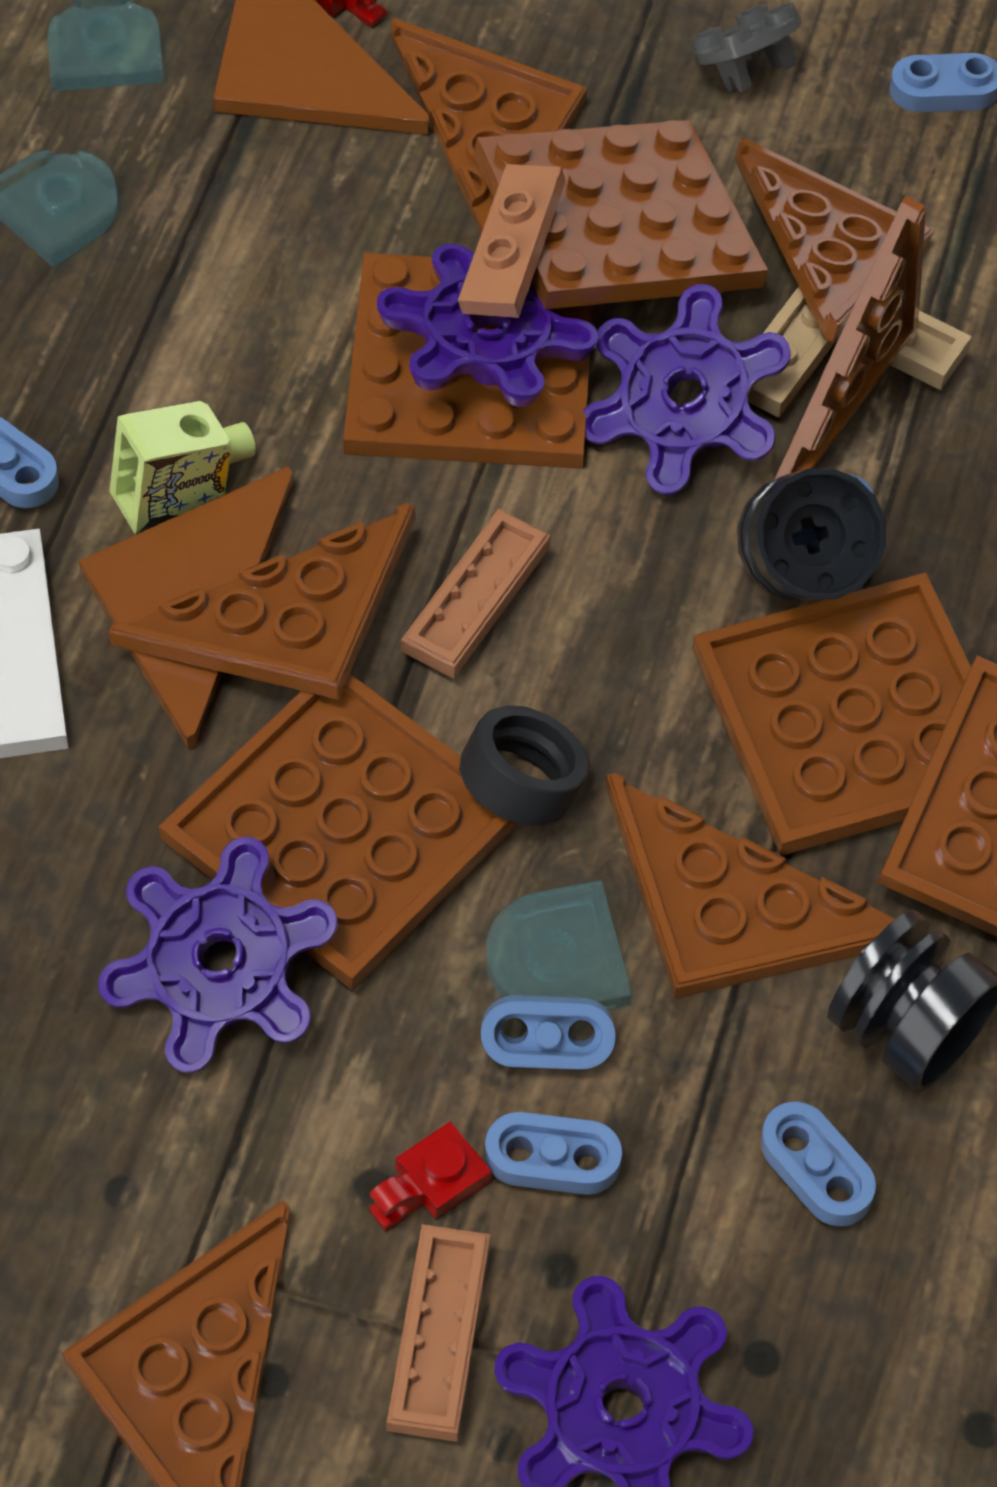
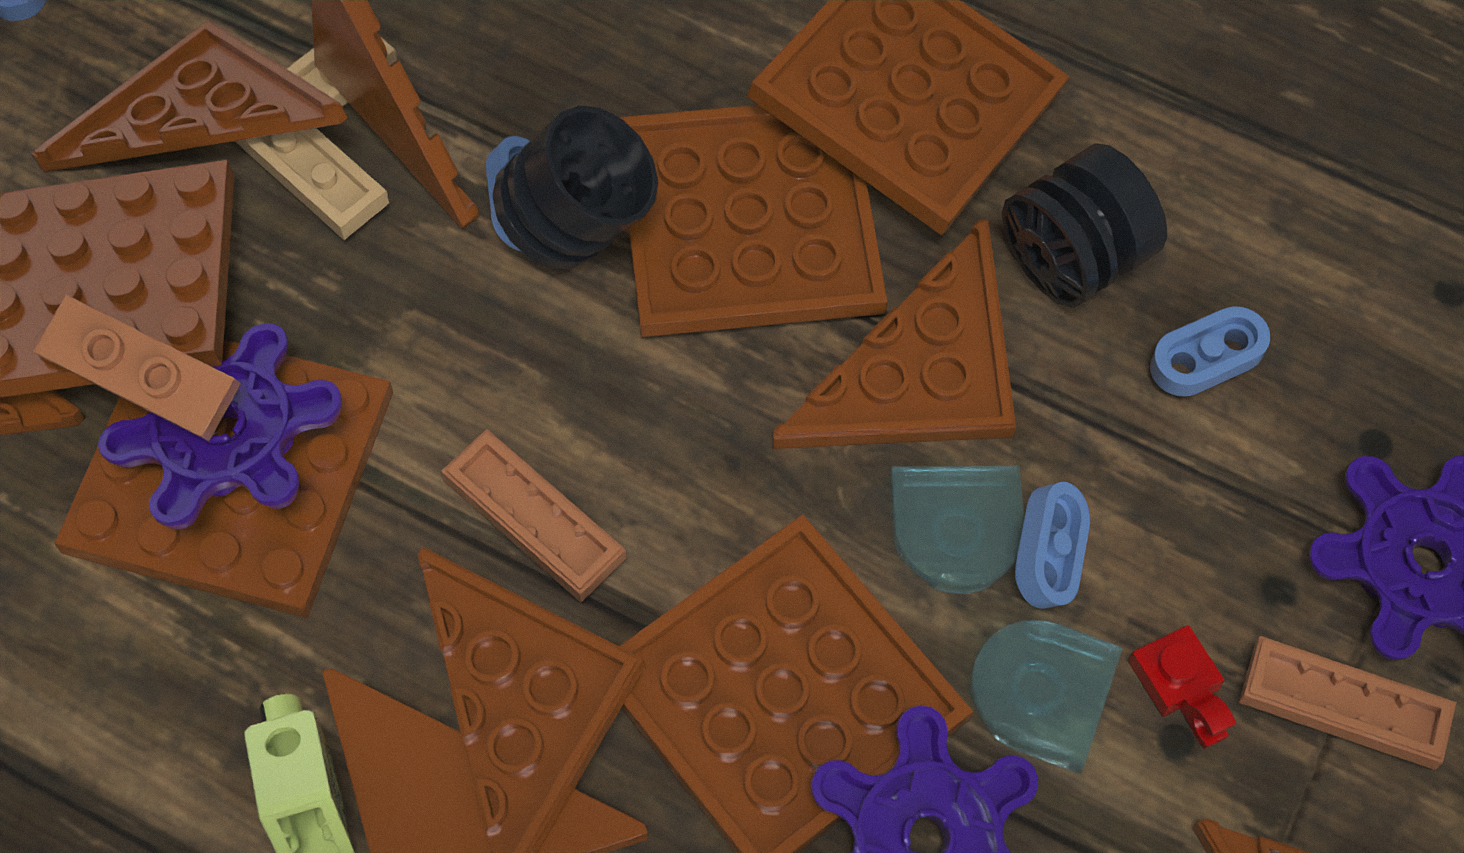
camera: 80 degrees left, 5 degrees up
black tyre [459,705,589,826] -> none
medium blue plate [485,1112,622,1195] -> none
dark purple plate [583,284,791,495] -> none
none -> clear light blue tile [970,620,1123,774]

